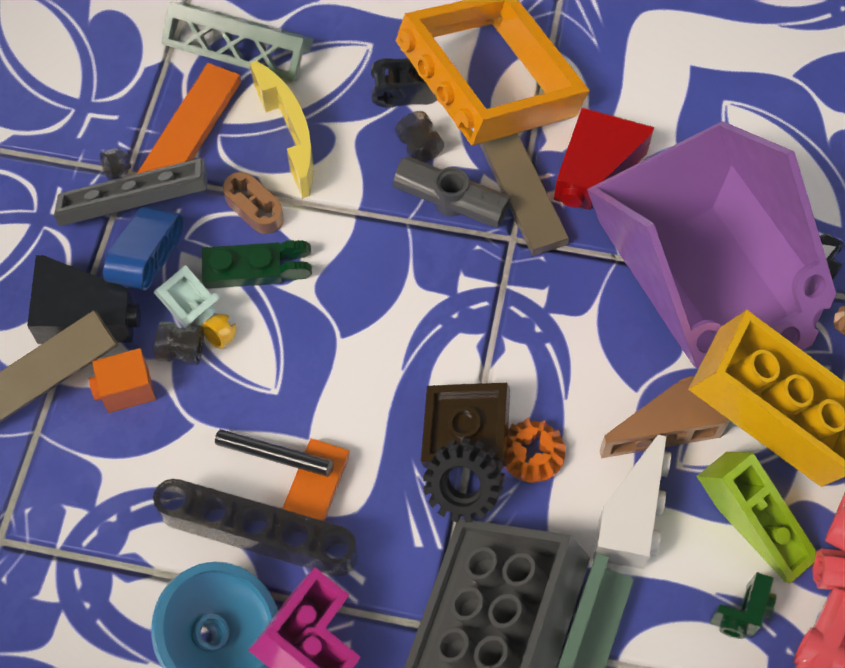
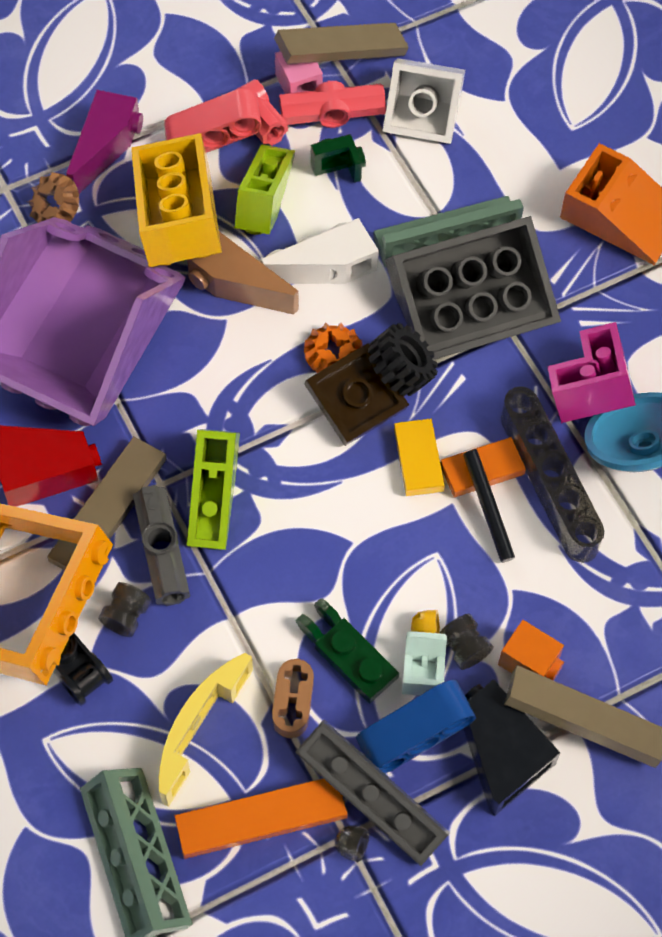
camera: 130 degrees left, 0 degrees up
none -> lime slope [187,429,240,550]
none -> yellow tile [394,418,444,496]

